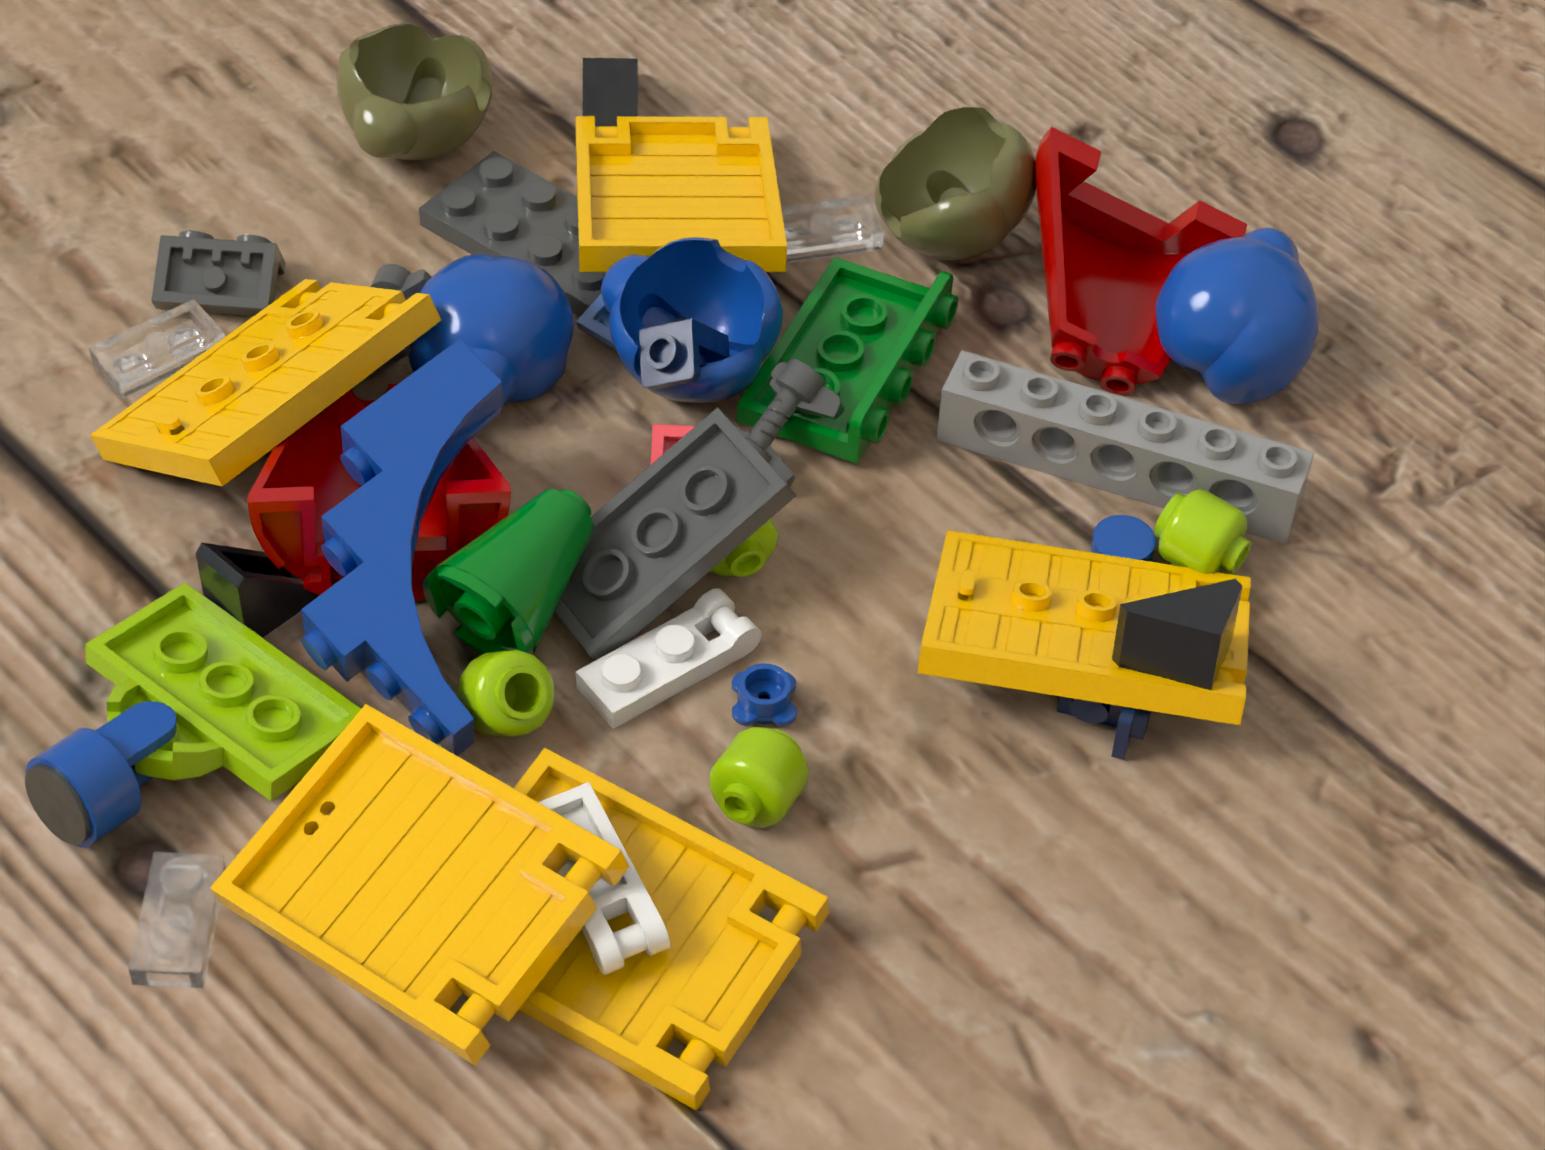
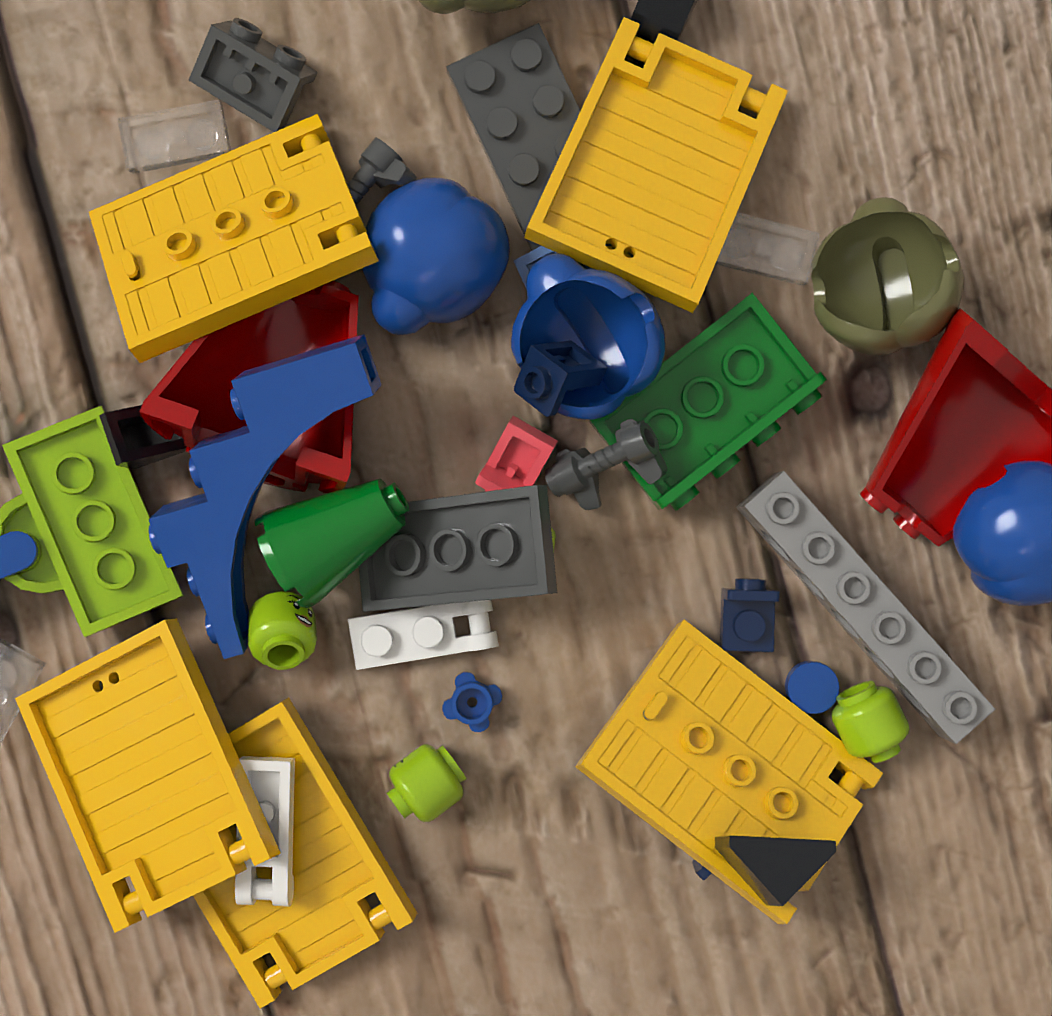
camera: 25 degrees right, 40 degrees up
none -> dark blue bracket [720,579,780,652]

